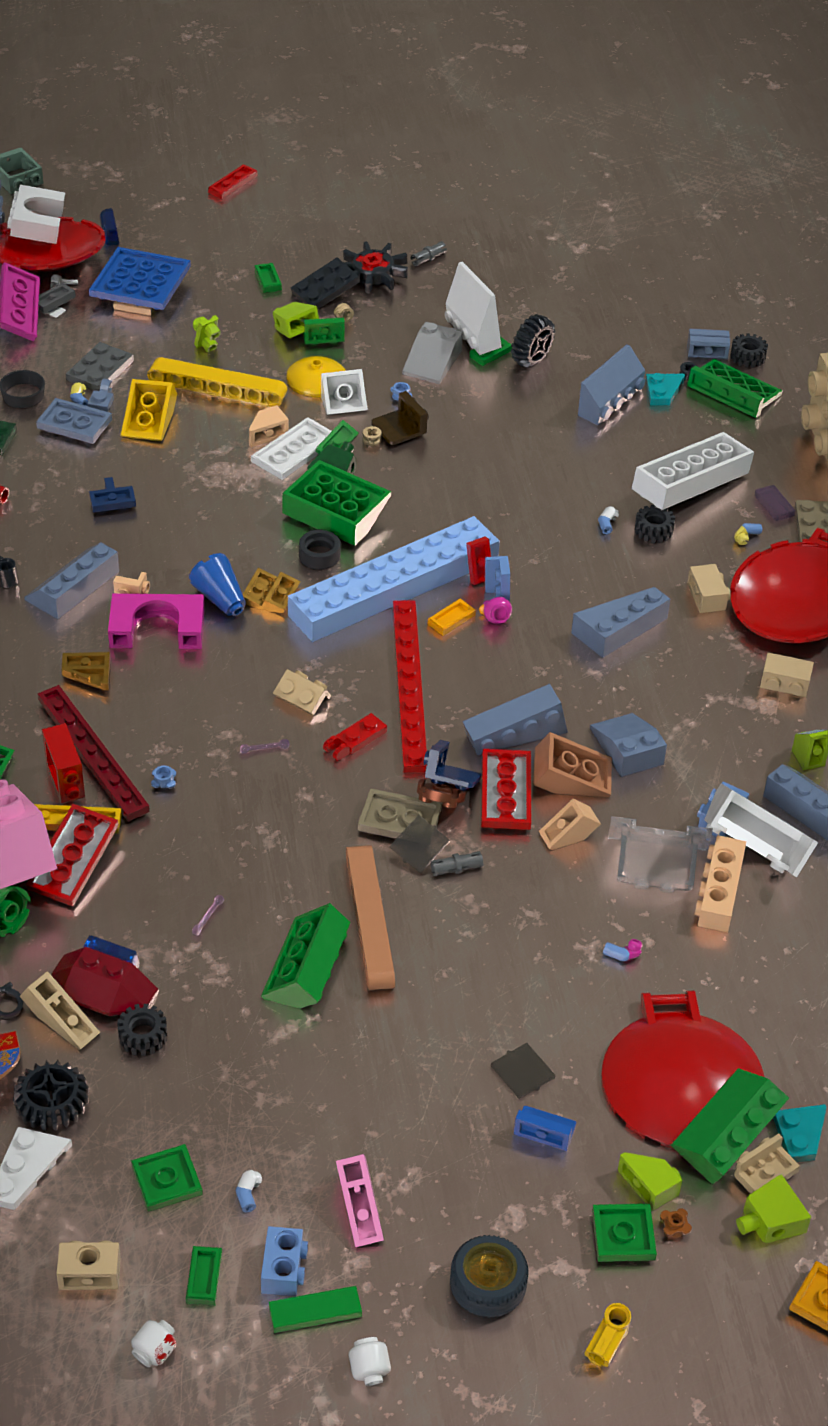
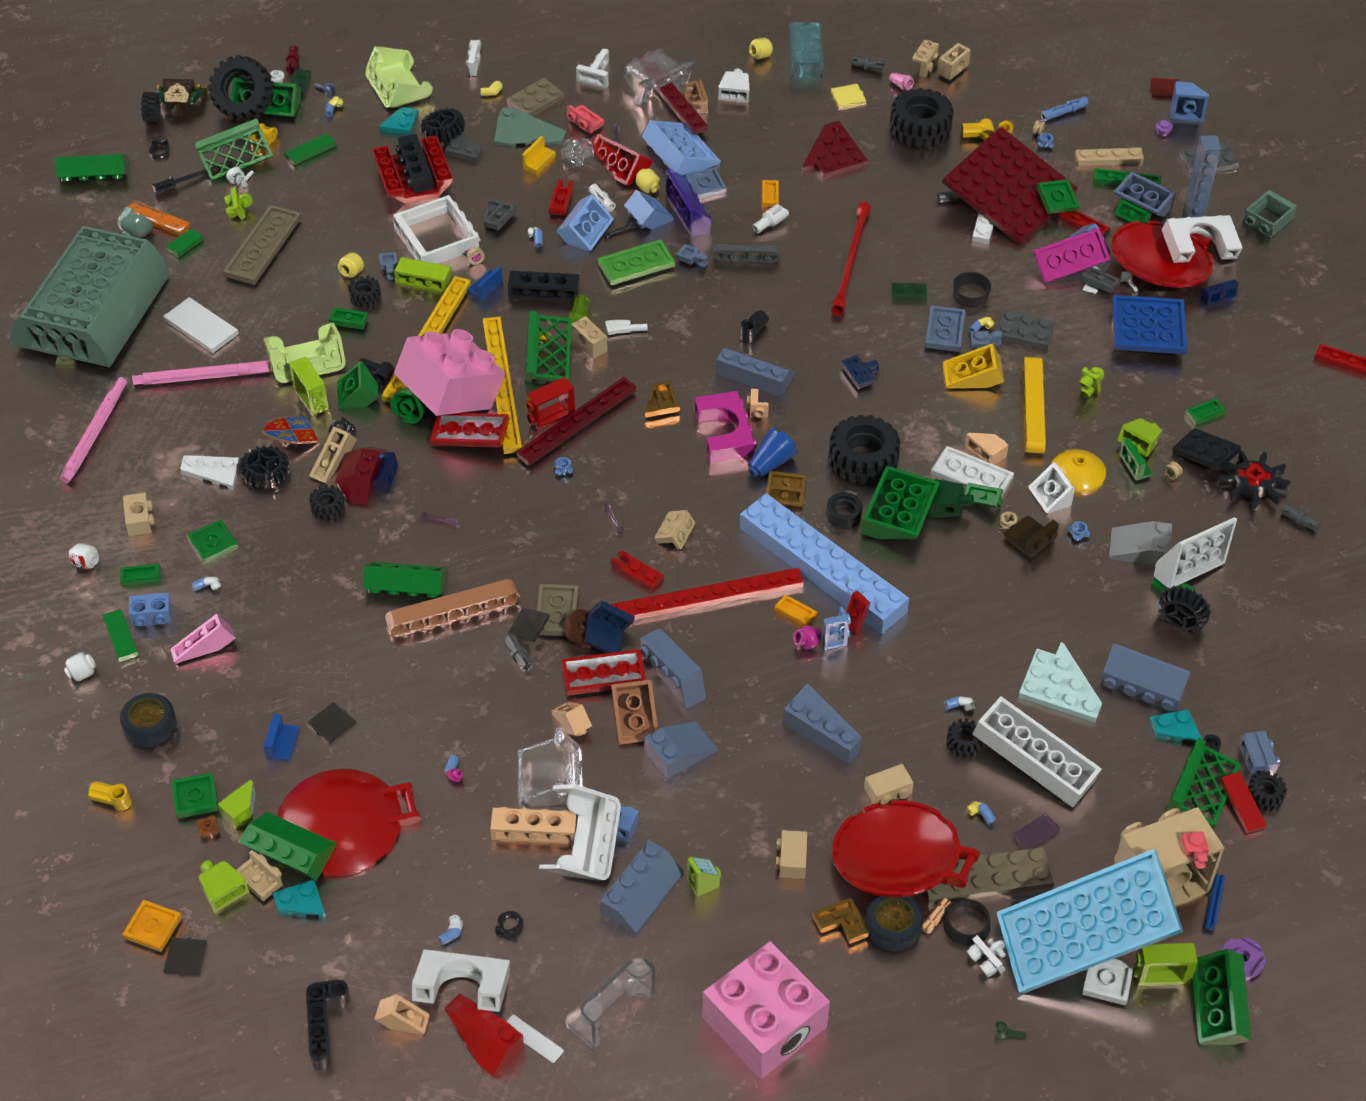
camera: 80 degrees right, 5 degrees up
none -> black tyre [828,415,901,485]
none -> light aqua wing [1018,642,1102,723]
none -> red tile [1220,772,1267,834]

